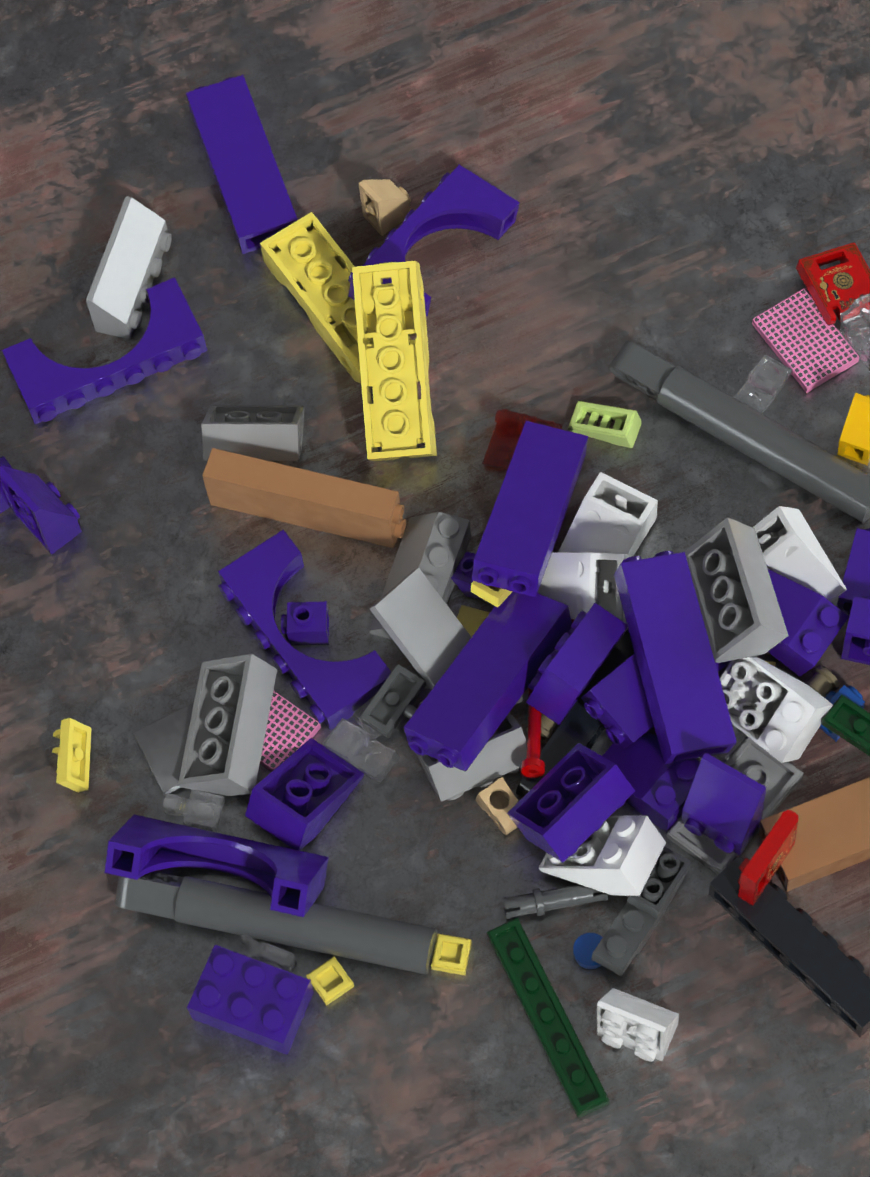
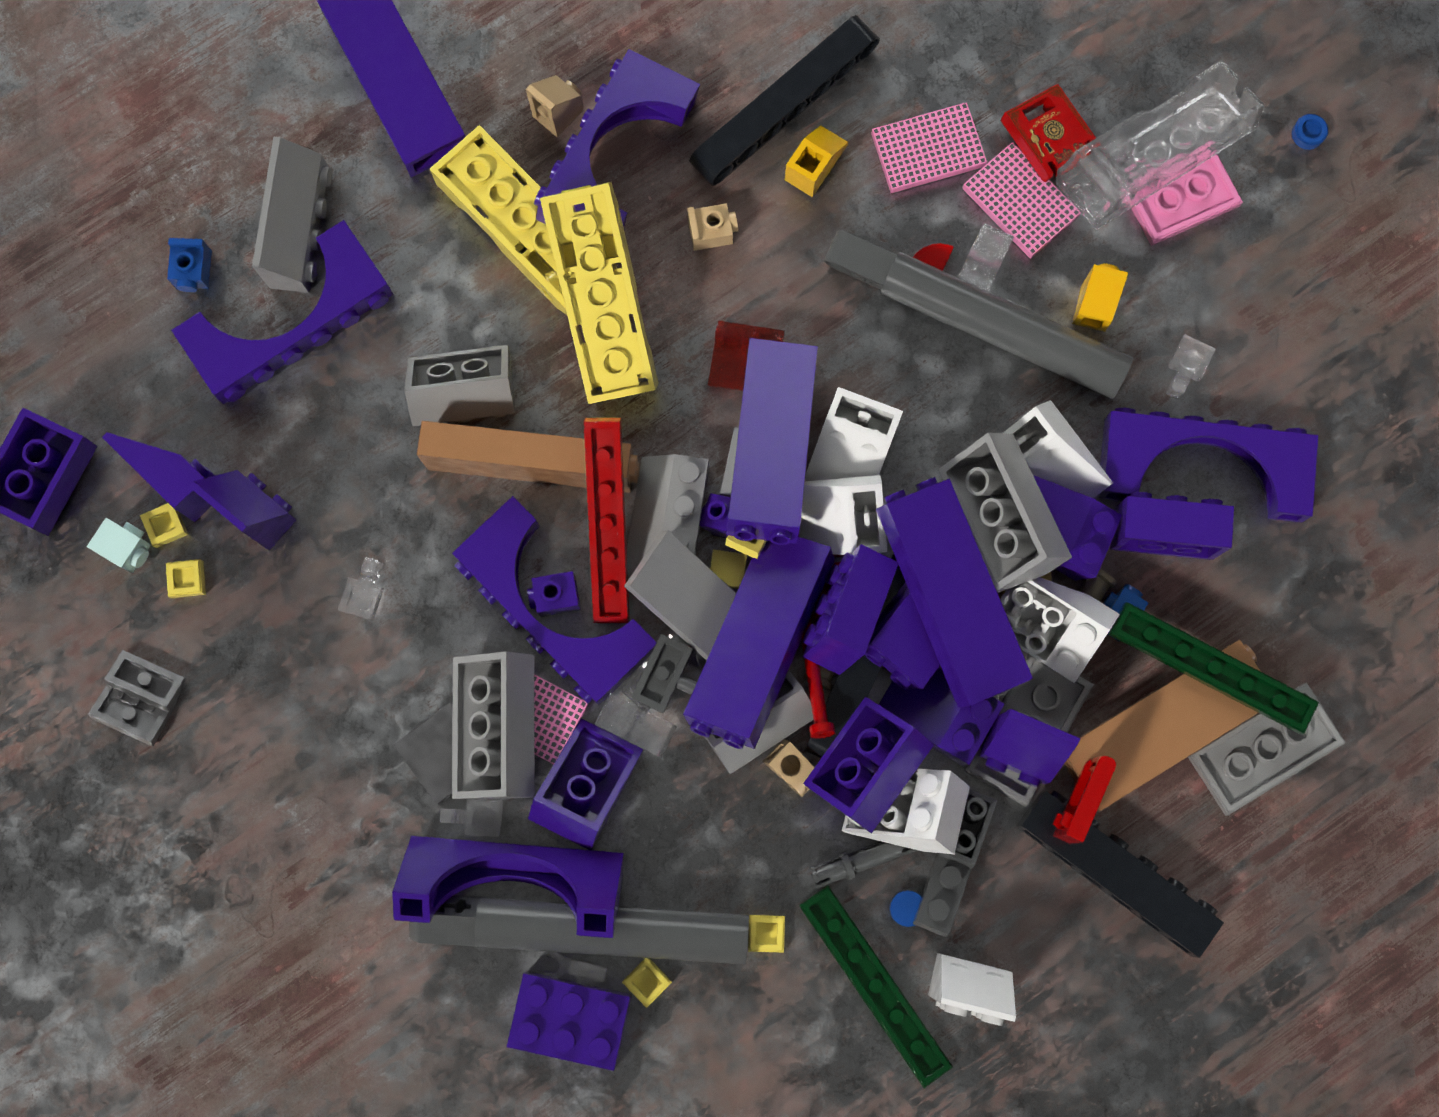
camera: 15 degrees left, 15 degrees up
light yellow plate [52,718,92,793] -> none
yellowish green slope [568,401,642,448] -> none
none -> blue brick [167,238,212,292]
none -> clear plate [338,557,384,621]
none -> red plate [584,418,629,623]
none -> tan brick [687,203,738,251]
none -> black beam [689,15,880,186]
none -> yellow slope [785,125,848,197]
none -> bright pink tile [871,102,987,193]
none -> red tile [913,243,954,271]

